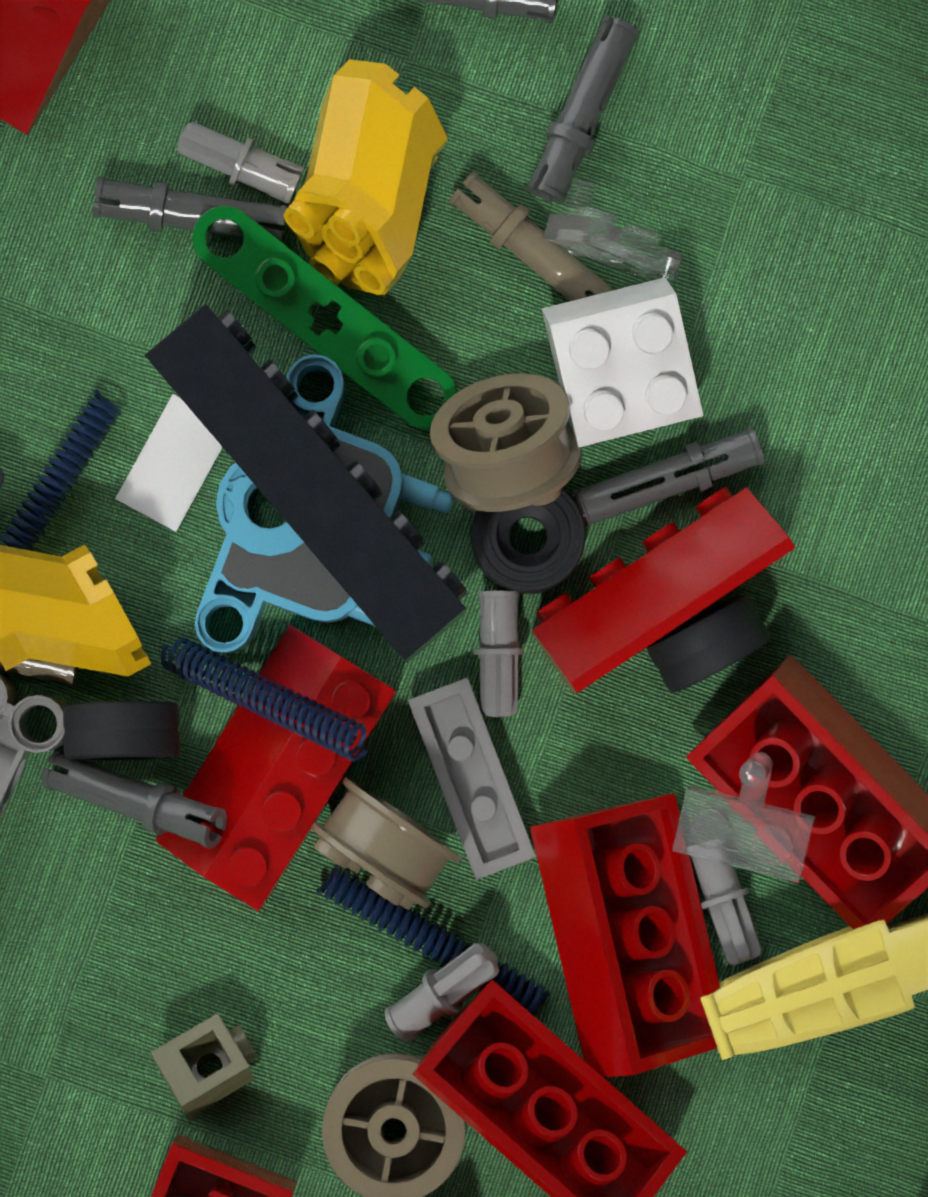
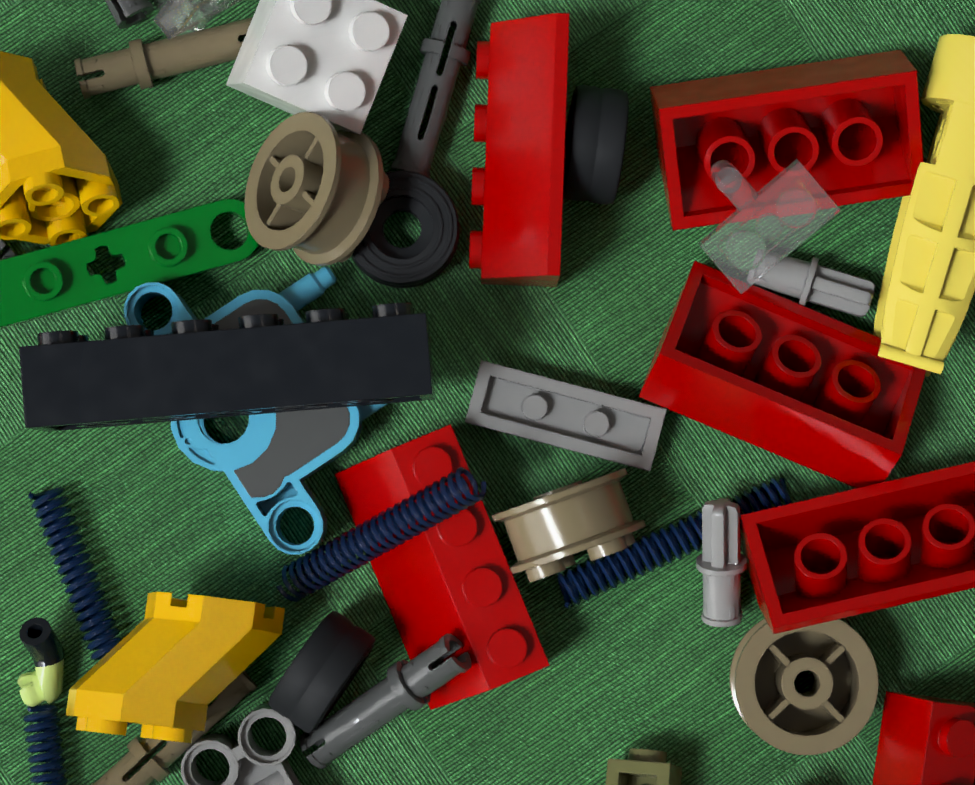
camera: 55 degrees left, 0 degrees up
white sticker [115,394,222,532] -> none
light grey axle [473,591,524,717] -> none

